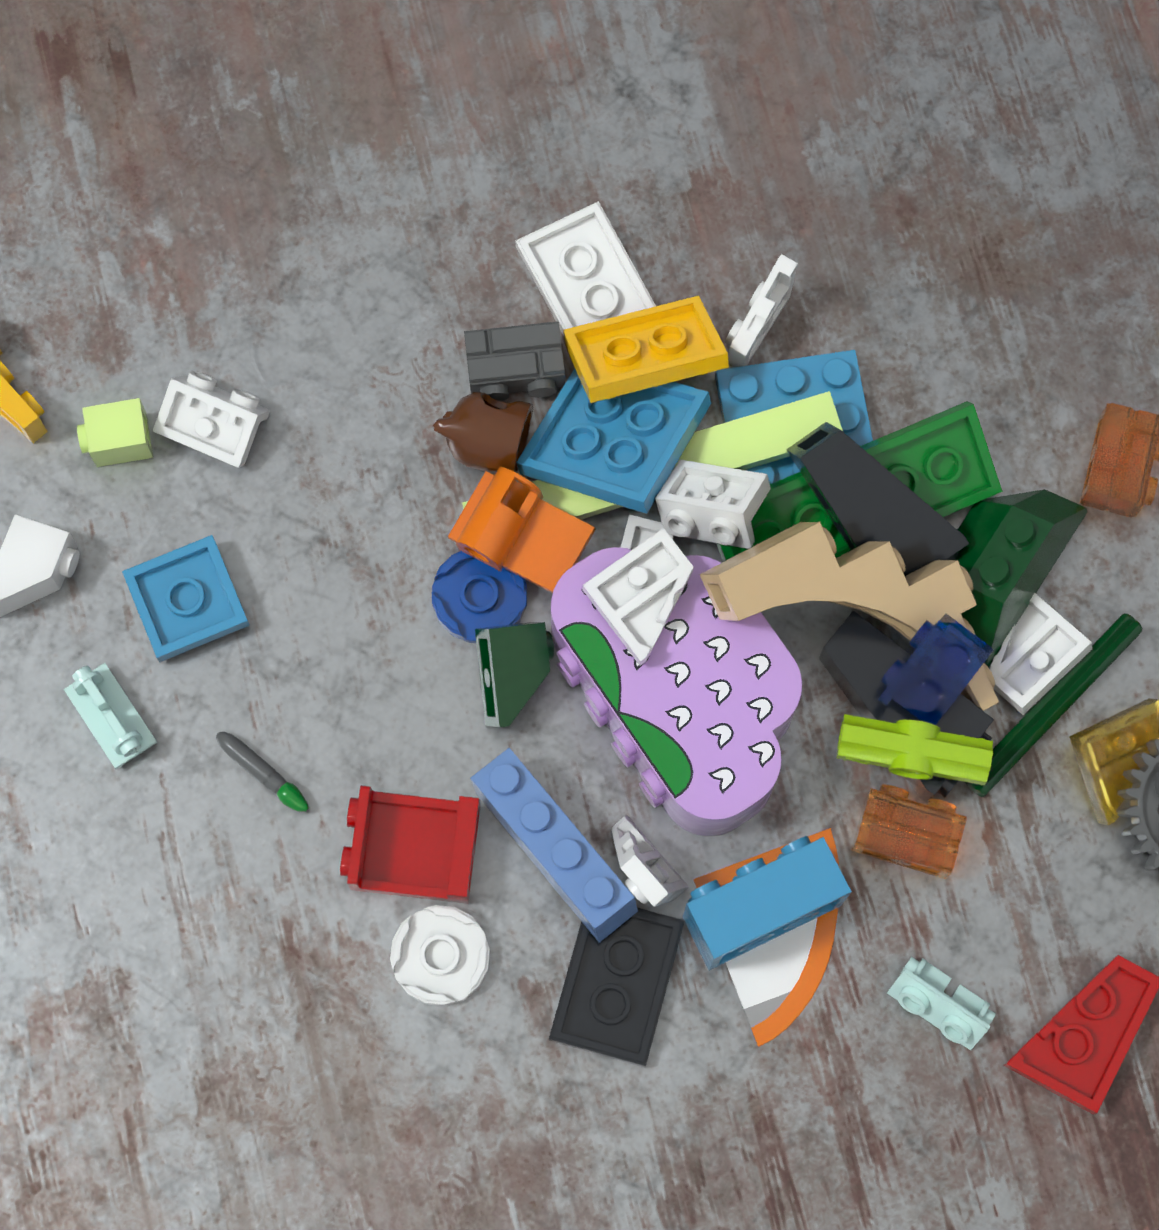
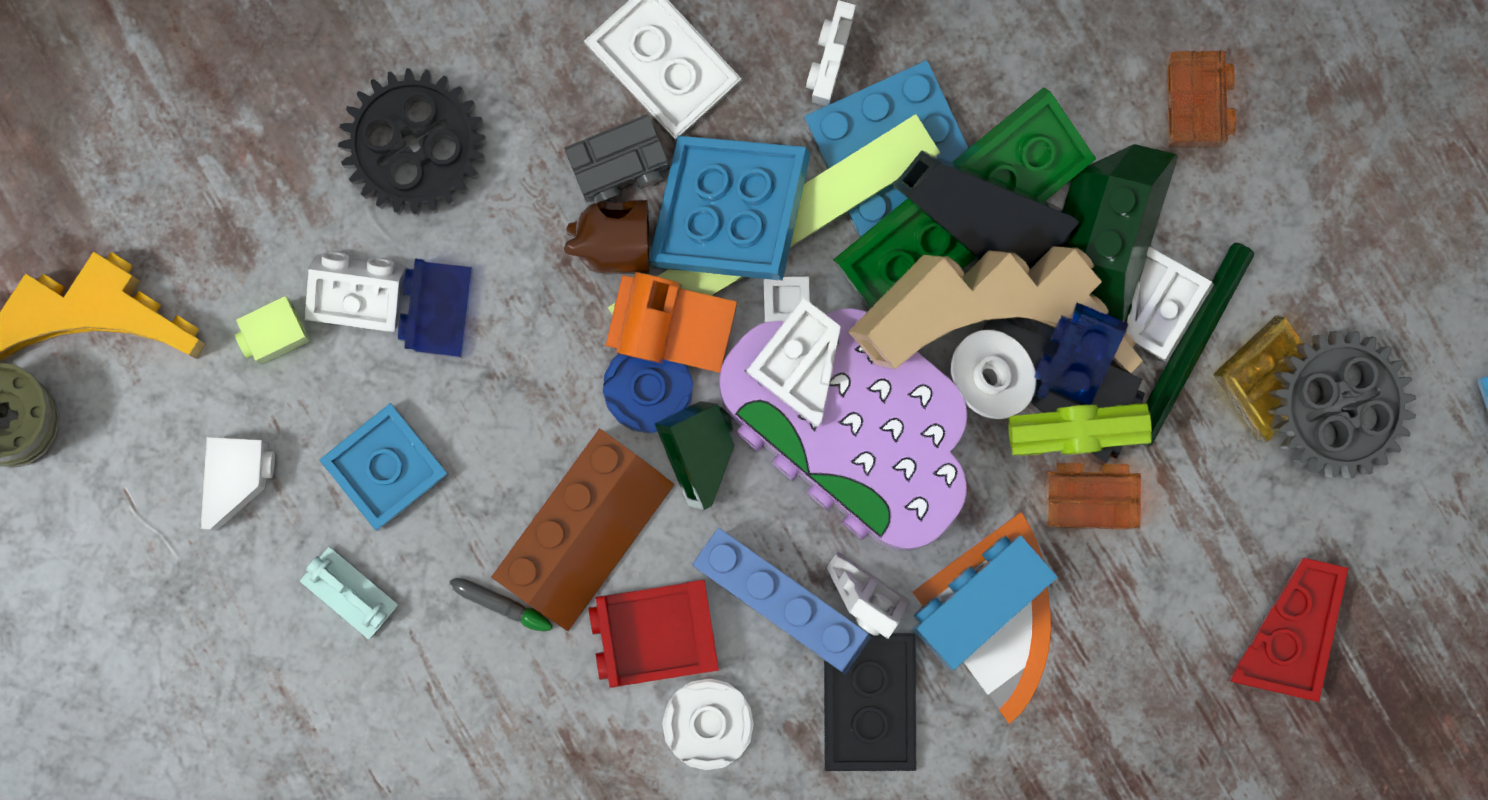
camera: 15 degrees left, 10 degrees up
yellow plate [563,295,729,403] -> none
white bracket [655,459,771,549] -> none
light aqua hinge [887,956,996,1051] -> none
none -> black gear [338,68,487,217]
none -> clear blue bracket [398,258,473,358]
none -> dark orange slope [491,428,675,631]
none -> white dish [951,330,1036,419]

